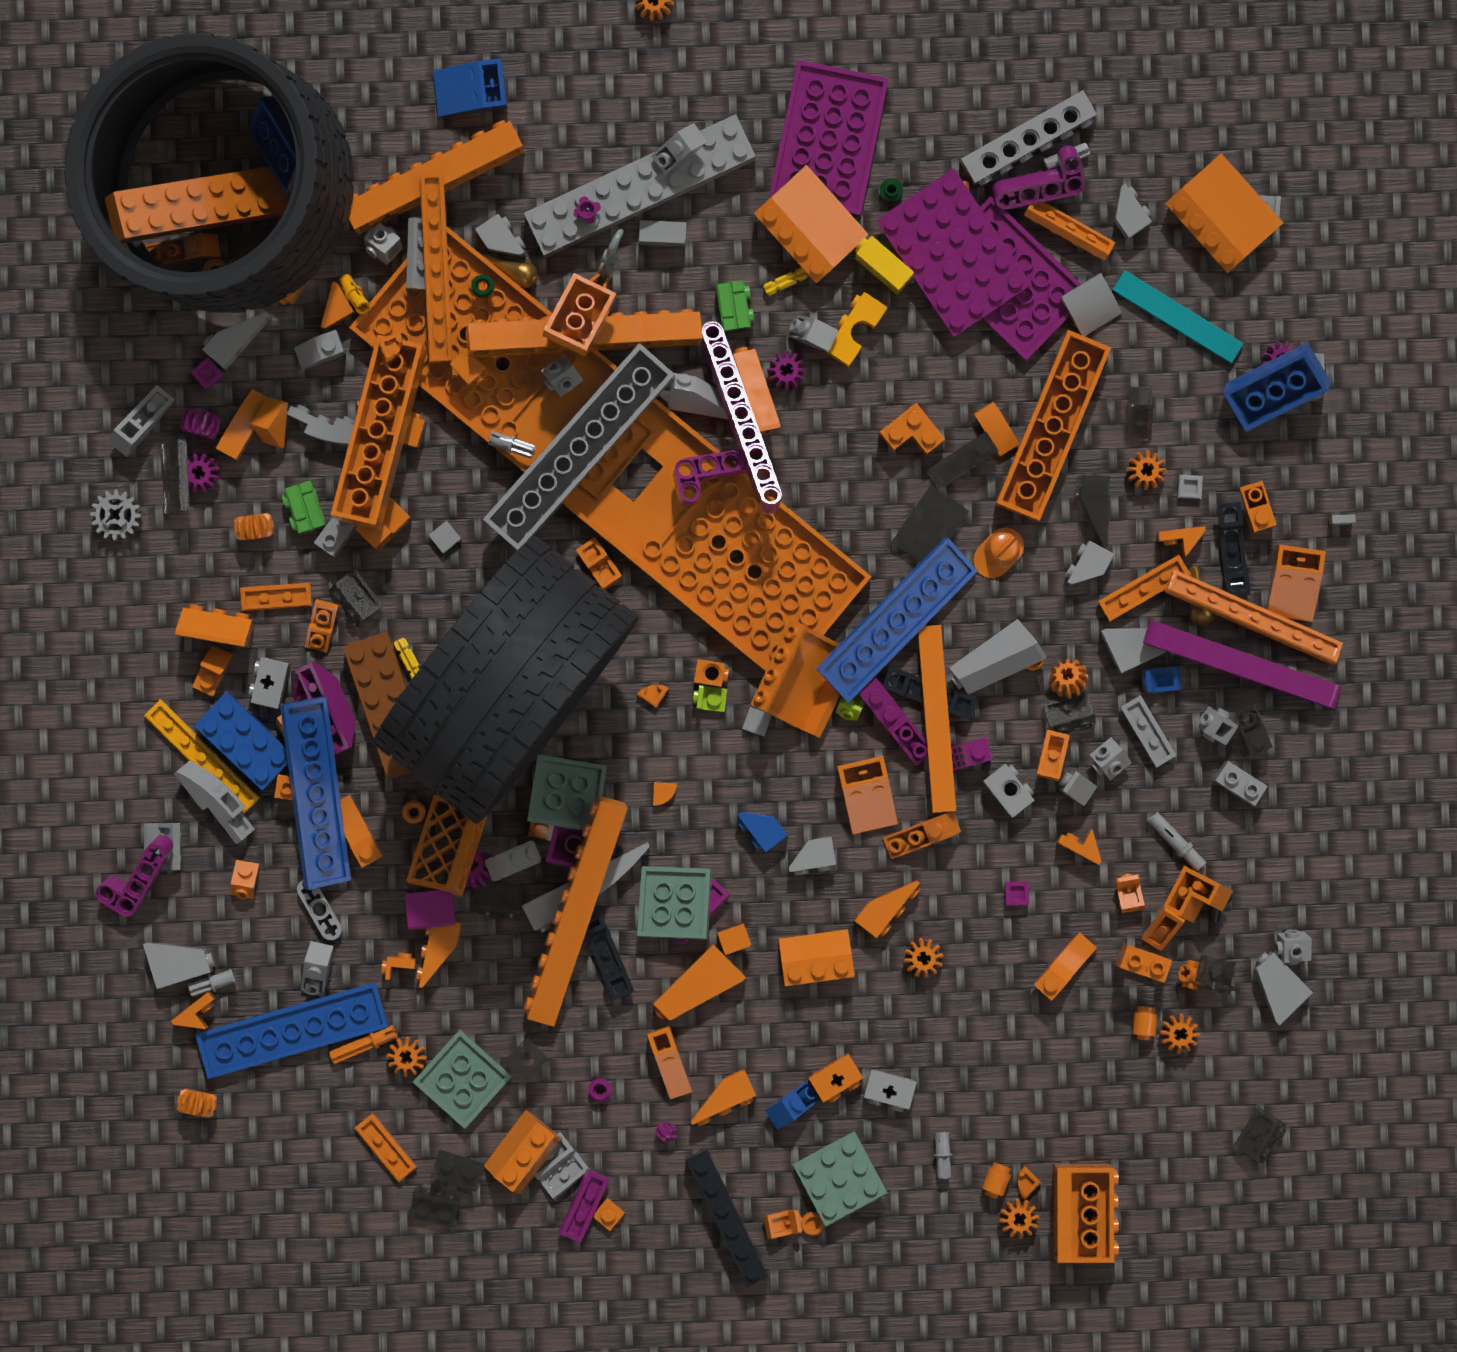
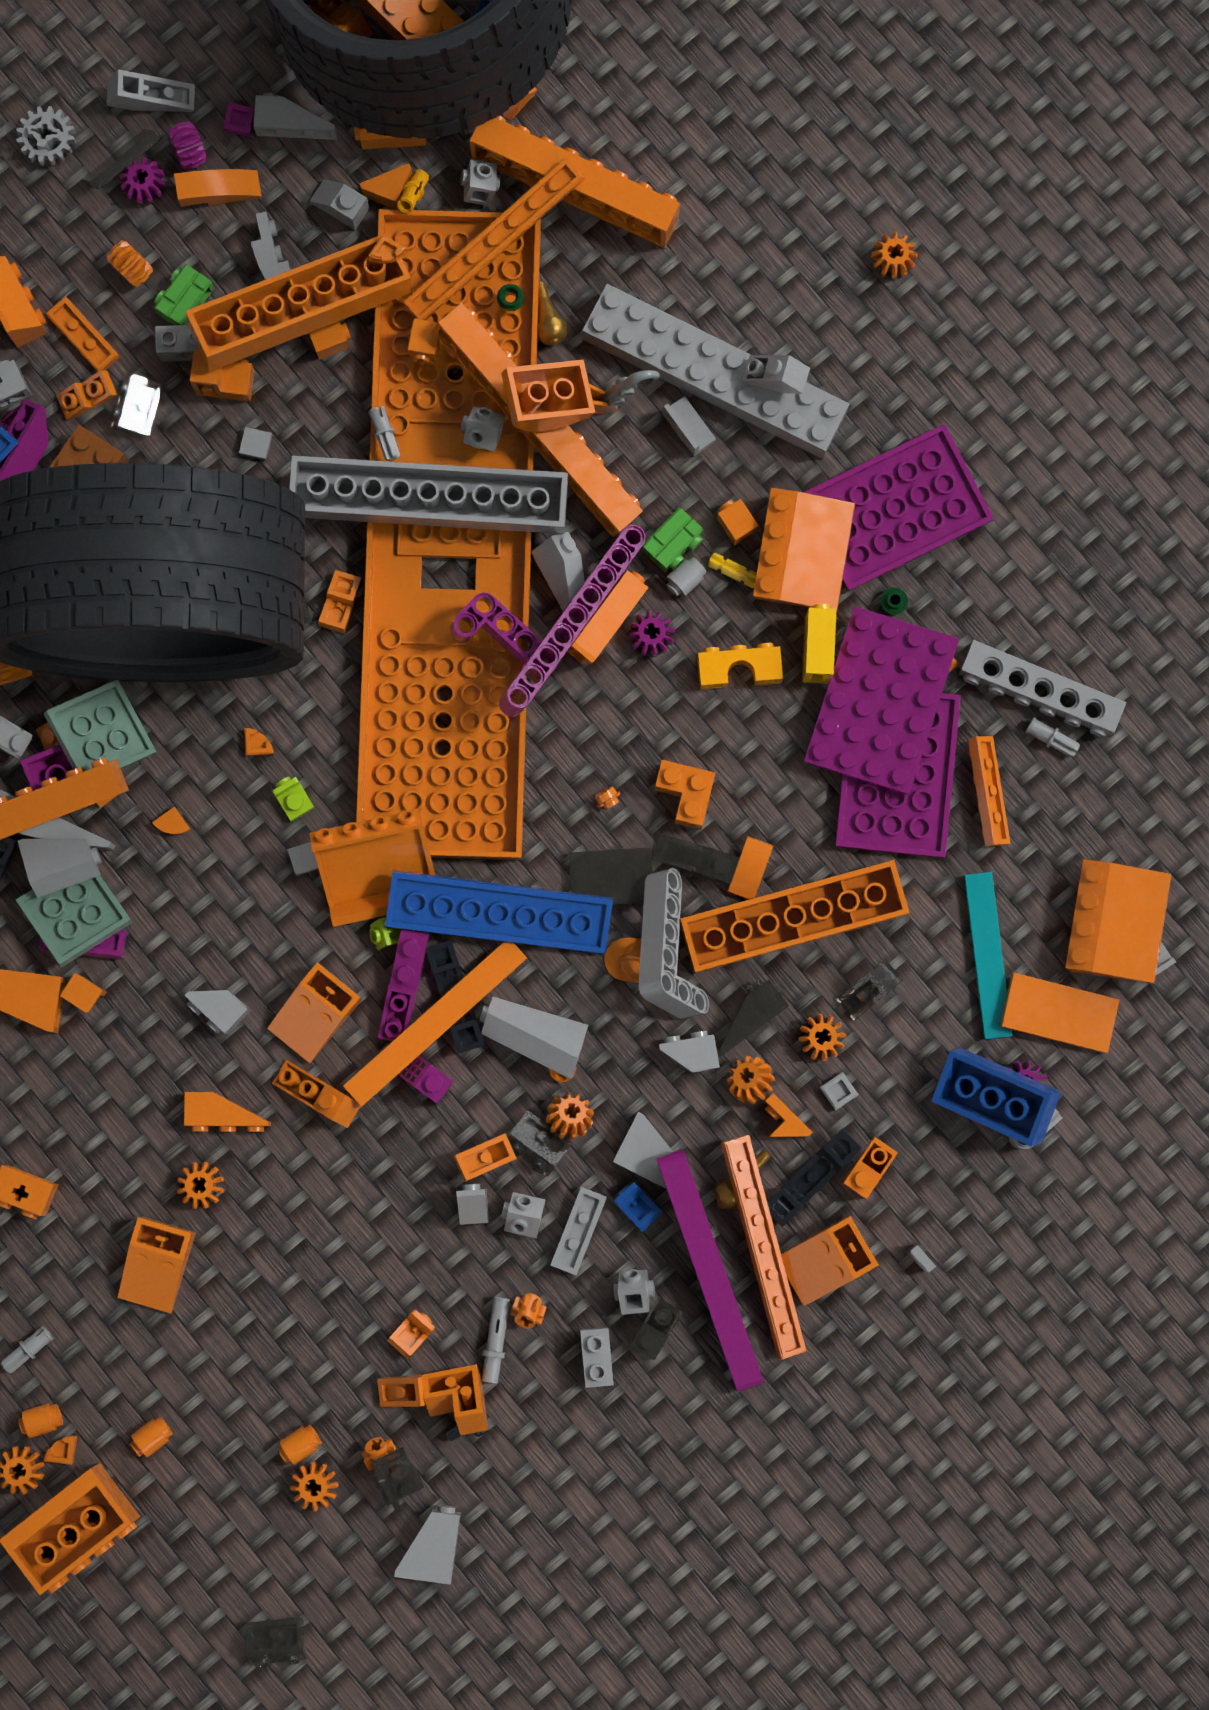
camera: 50 degrees right, 5 degrees down
orange slope [250,397,288,448] -> none
light grey plate [406,217,426,291] -> none
blue slope [433,58,508,117] -> none
light grey slope [475,214,526,258] -> none
magenta plate [573,196,601,224] -> none
orange brick [694,659,729,687] -> none
blue slope [736,812,788,852] -> none
orange slope [779,929,855,986] -> none
light grey slope [788,315,838,351] -> none
light grey brick [863,1069,917,1112] -> none
light grey brick [983,764,1035,818] -> none
magenta beam [992,145,1085,210] -> none
magenta plate [1005,881,1029,905] -> none
orange slope [1033,932,1097,1001] -> none
orange slope [1057,829,1101,865] -> none
light grey slope [1060,273,1122,336] -> none
orange plate [1097,555,1191,621] -> none
light grey slope [1114,184,1152,240] -> none
orange window [1115,943,1172,983] -> none
light grey brick [1274,929,1312,965] -> none
none -> light grey slope [18,839,102,898]
none -> orange slope [118,1217,196,1314]
none -> orange brick [130,1416,173,1458]
none -> orange gear [510,1293,547,1329]
none -> orange plate [594,786,620,810]
none -> light grey beam [639,868,709,1019]
none -> light grey brick [666,557,707,597]
none -> orange brick [717,499,759,546]
none -> orange gear [726,1056,776,1104]
none -> orange tile [1000,973,1119,1054]

